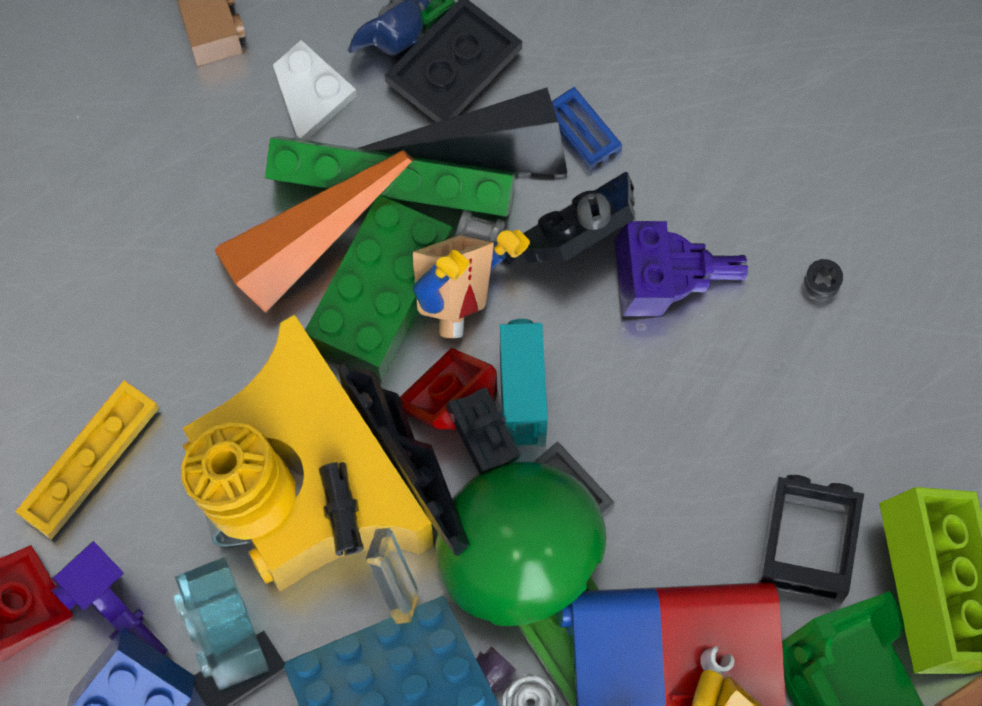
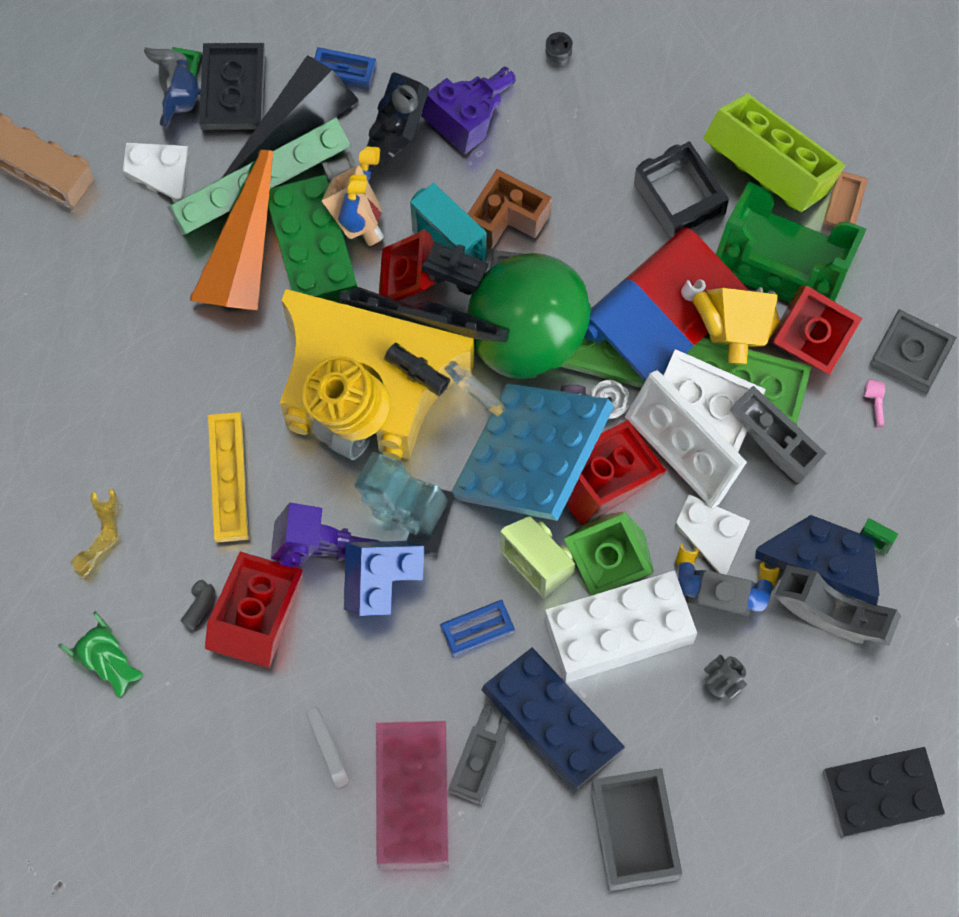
camera: 40 degrees left, 0 degrees up
none -> dark orange brick [467,169,552,249]

